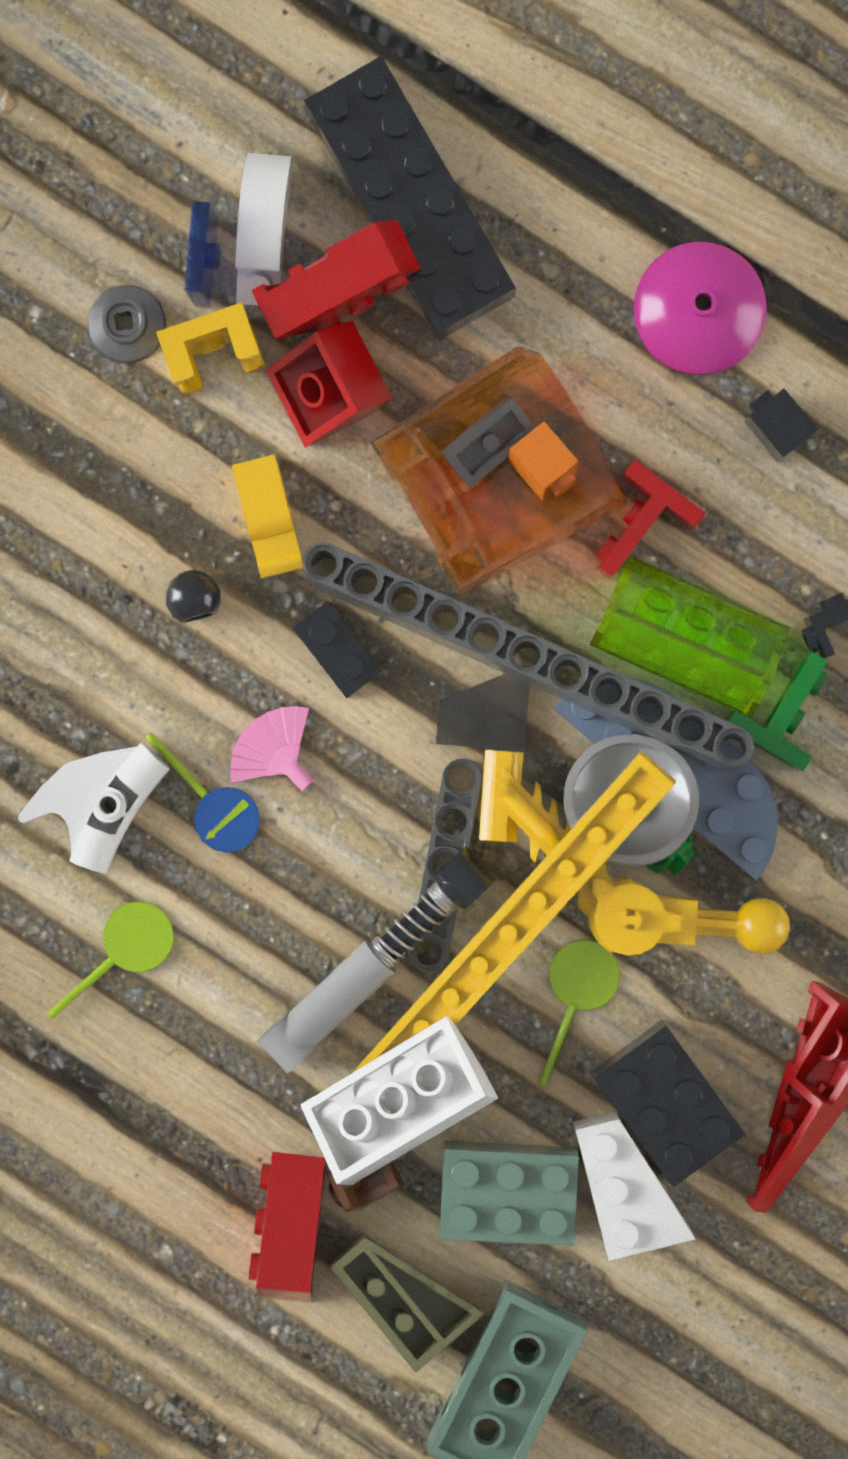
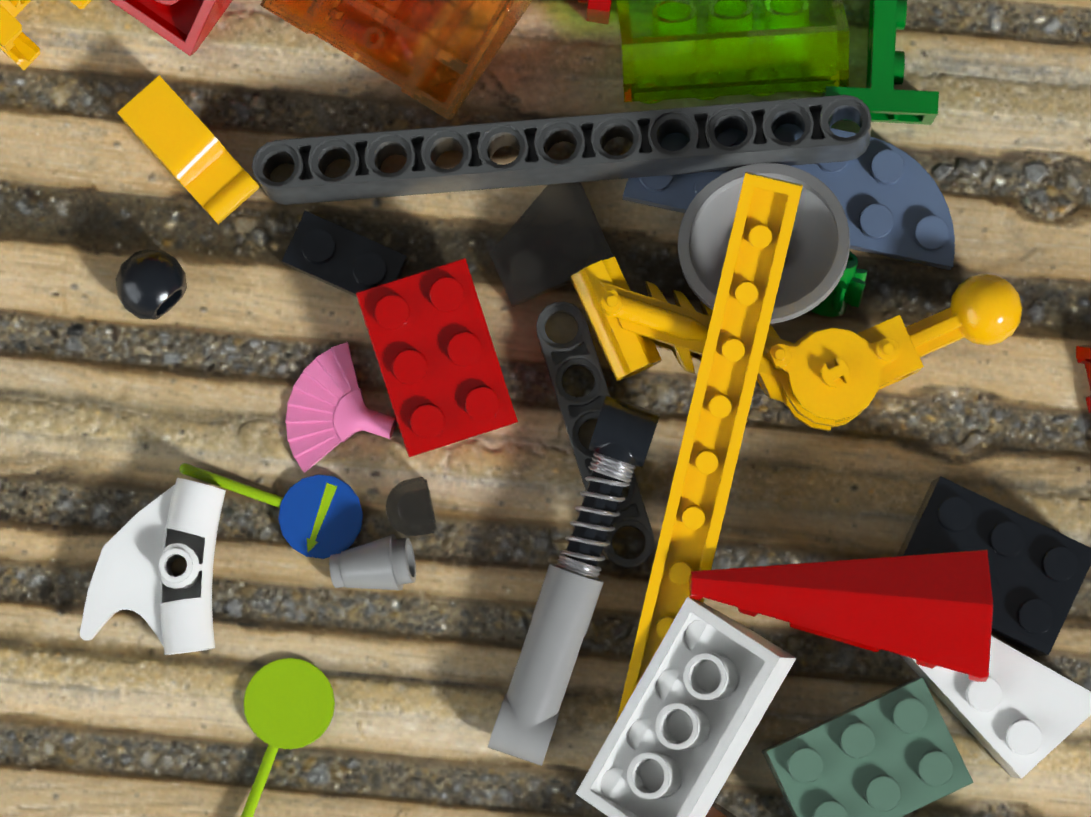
camera: 30 degrees left, 5 degrees down
lime piece [539,940,620,1087] -> none
none -> light grey cone [329,534,416,590]
none -> red brick [356,258,518,457]
none -> clear smoke brick [386,477,438,539]
none -> red wedge [689,550,993,682]

